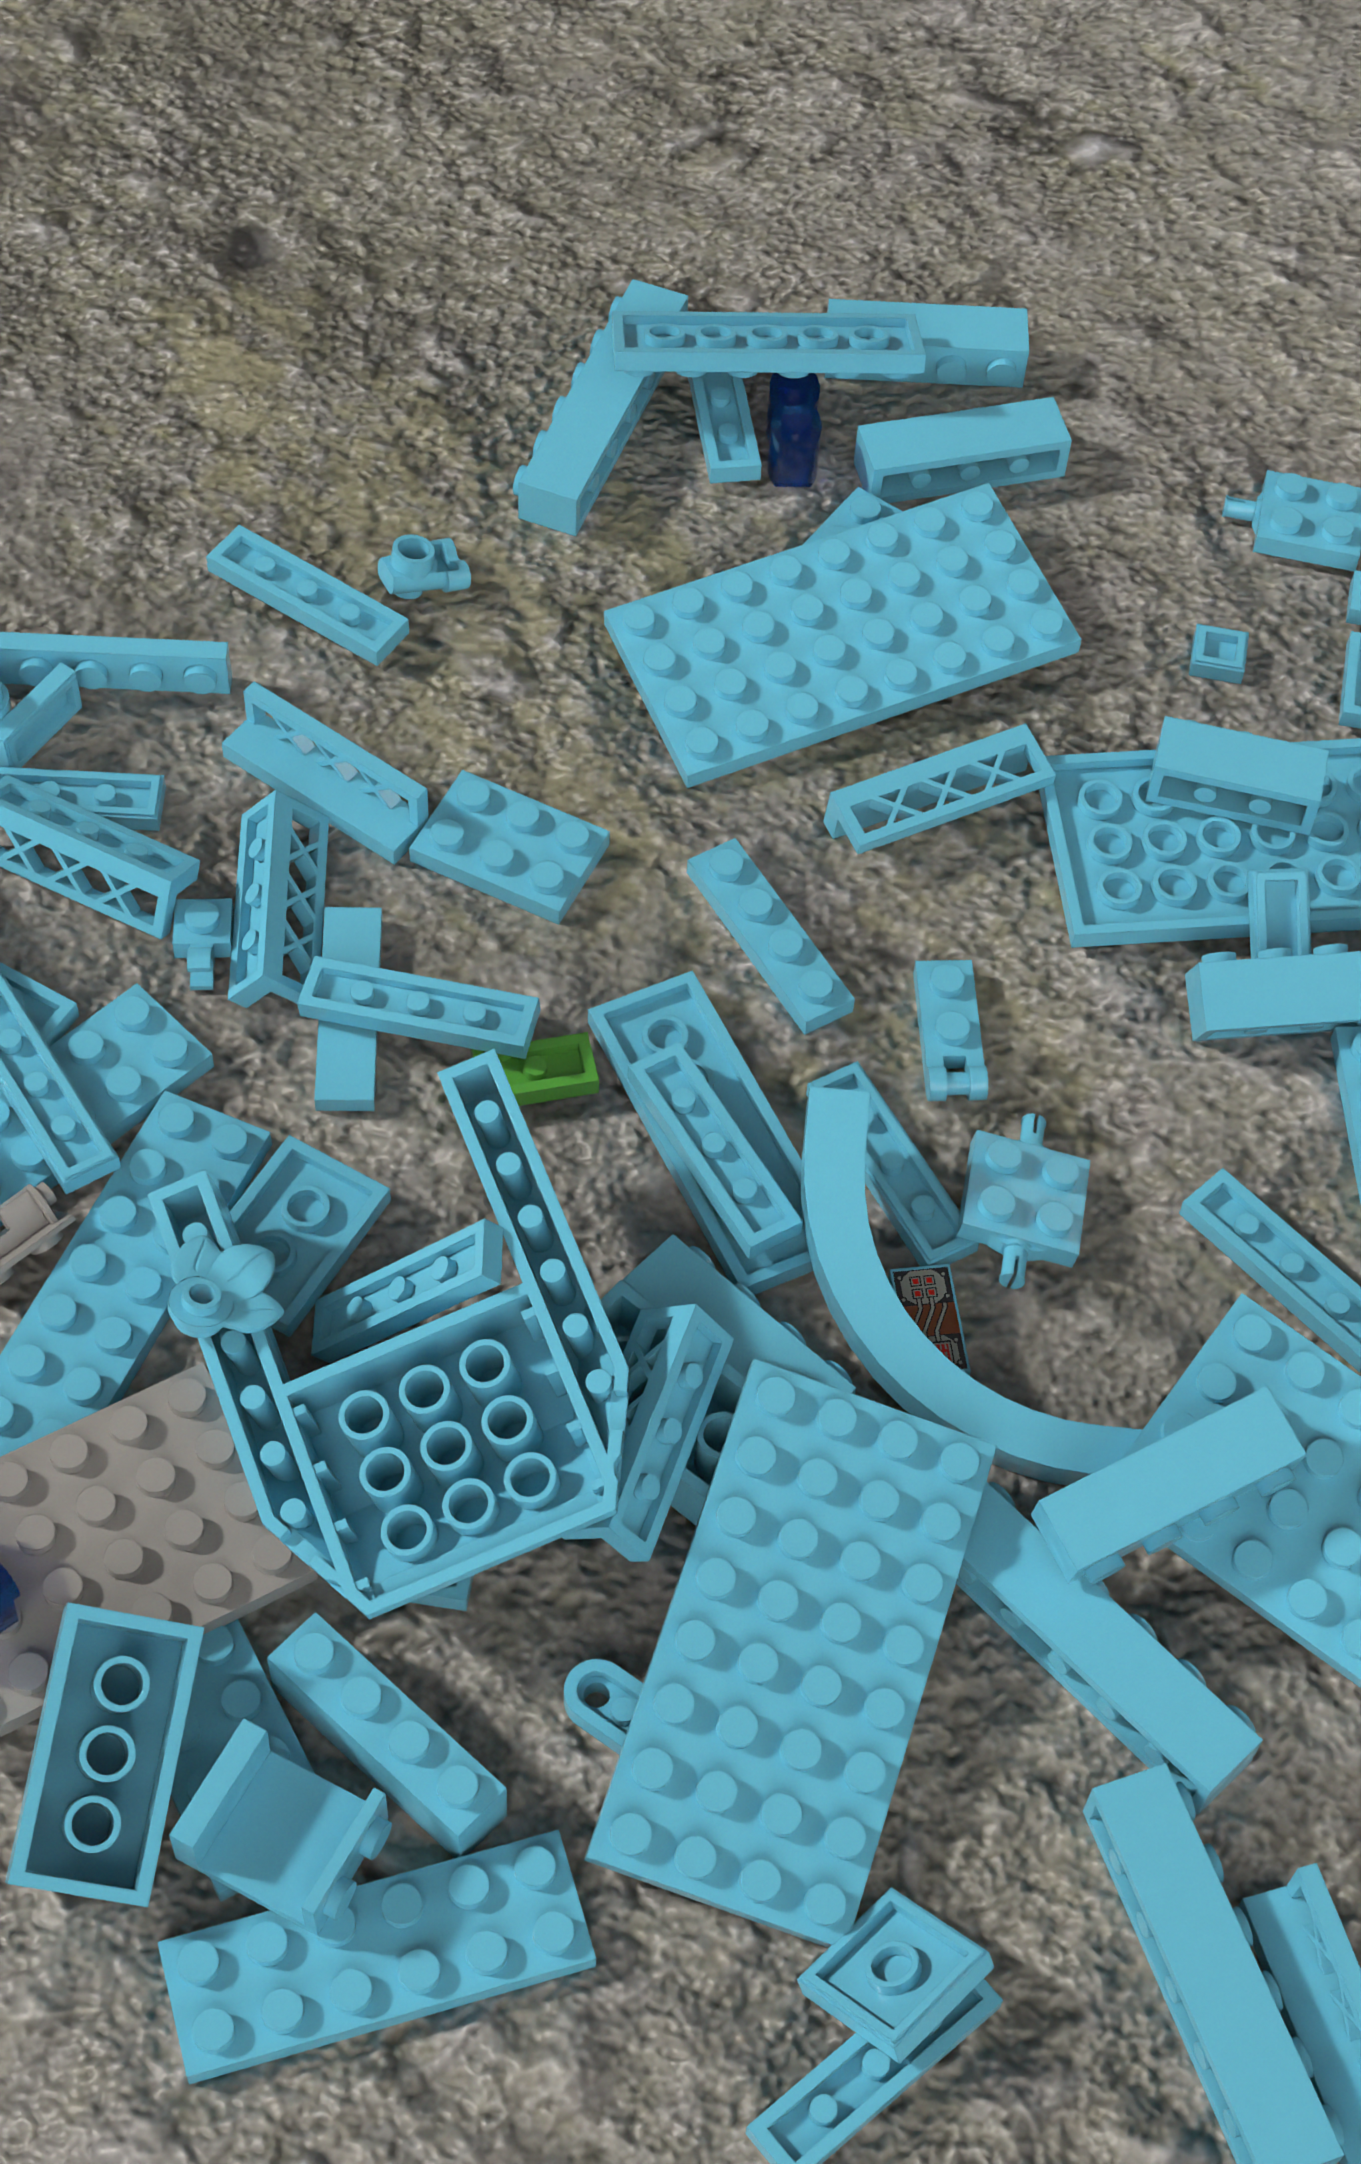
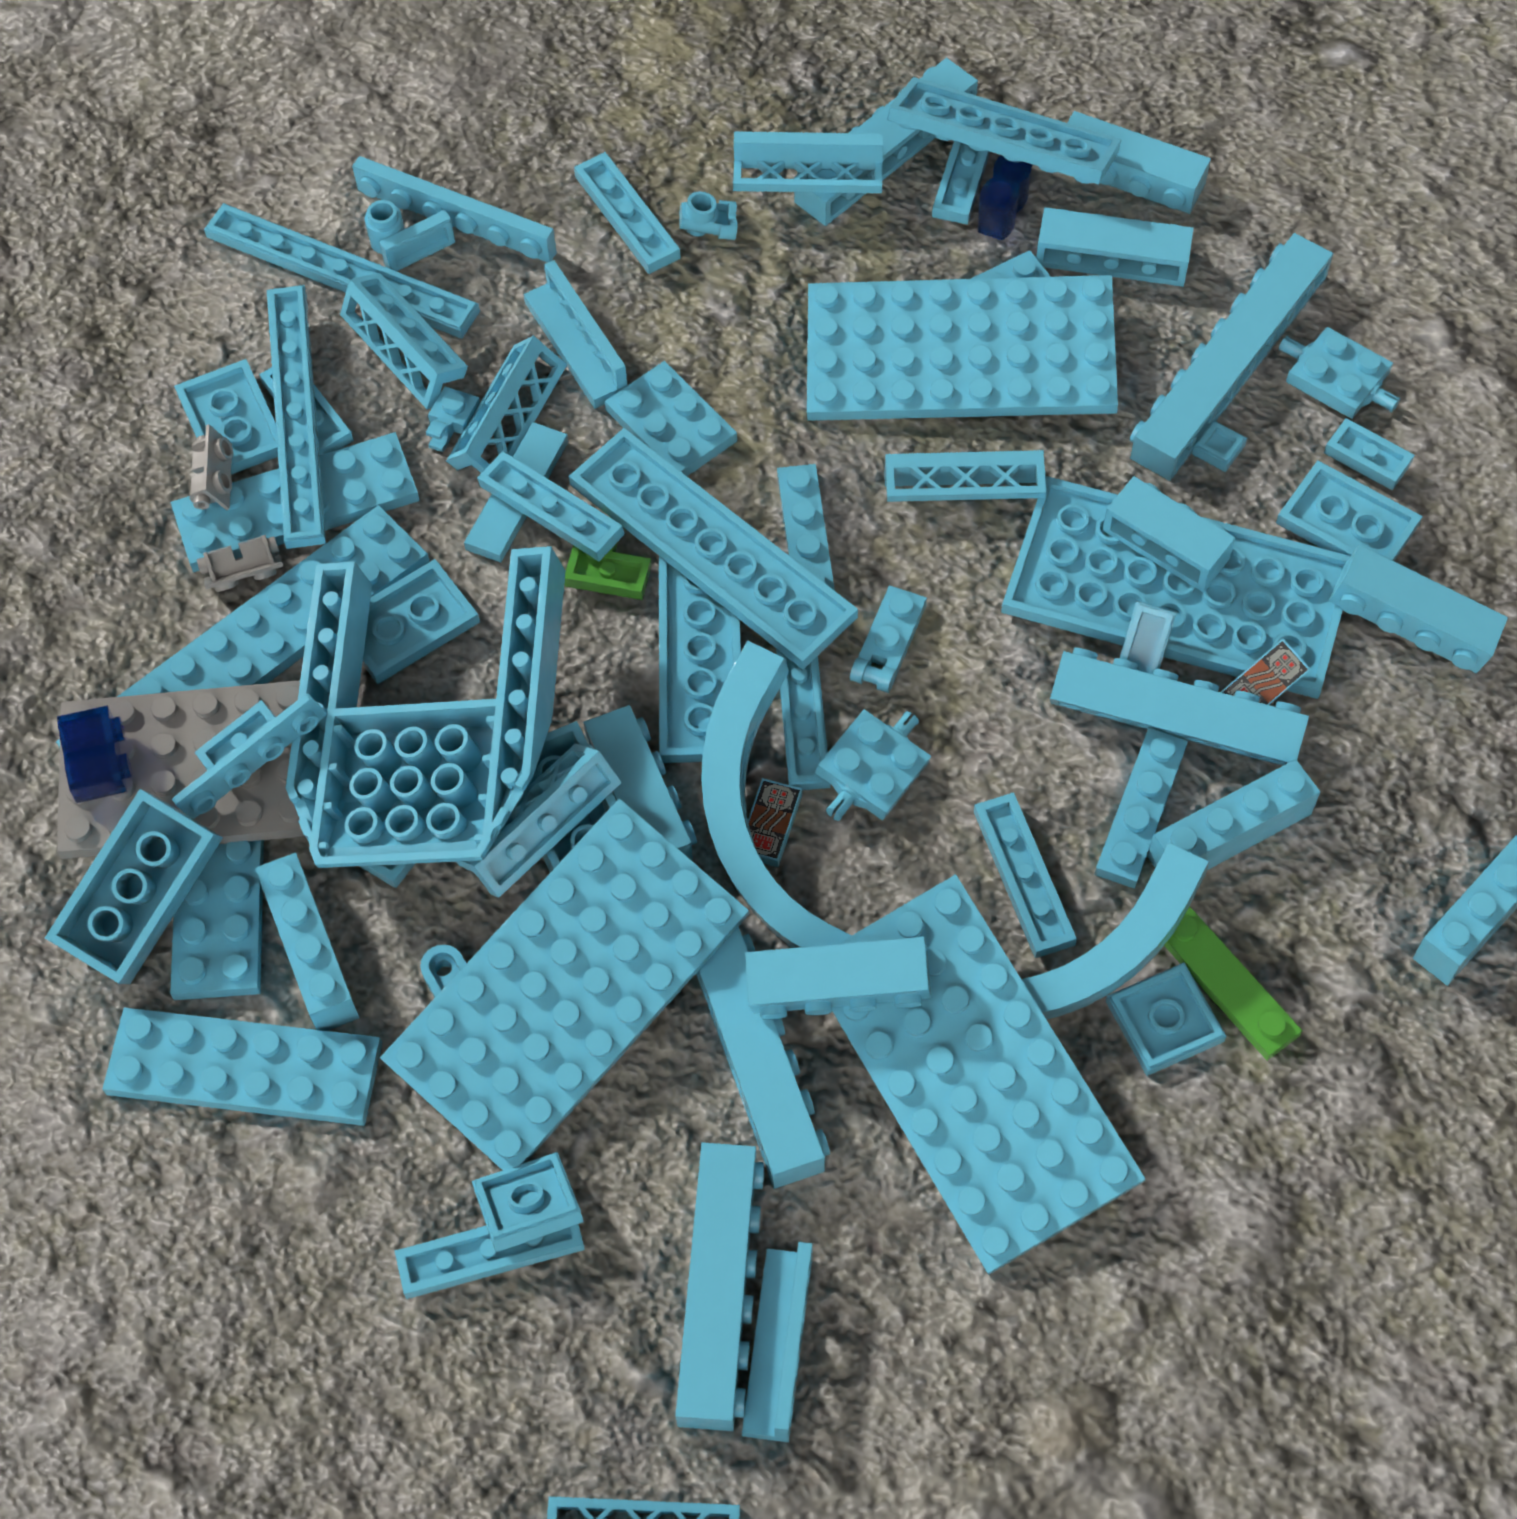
camera: 30 degrees right, 5 degrees up
medium azure plate [168,1235,284,1338] -> none
medium azure panel [169,1718,392,1936] -> none
medium azure plate [311,1218,503,1363] -> none
medium azure plate [628,1041,803,1259] -> none
none -> medium azure bracket [172,693,326,819]
none -> medium azure plate [569,428,858,669]
none -> medium azure fence [733,131,883,193]
none -> medium azure brick [1130,233,1334,481]

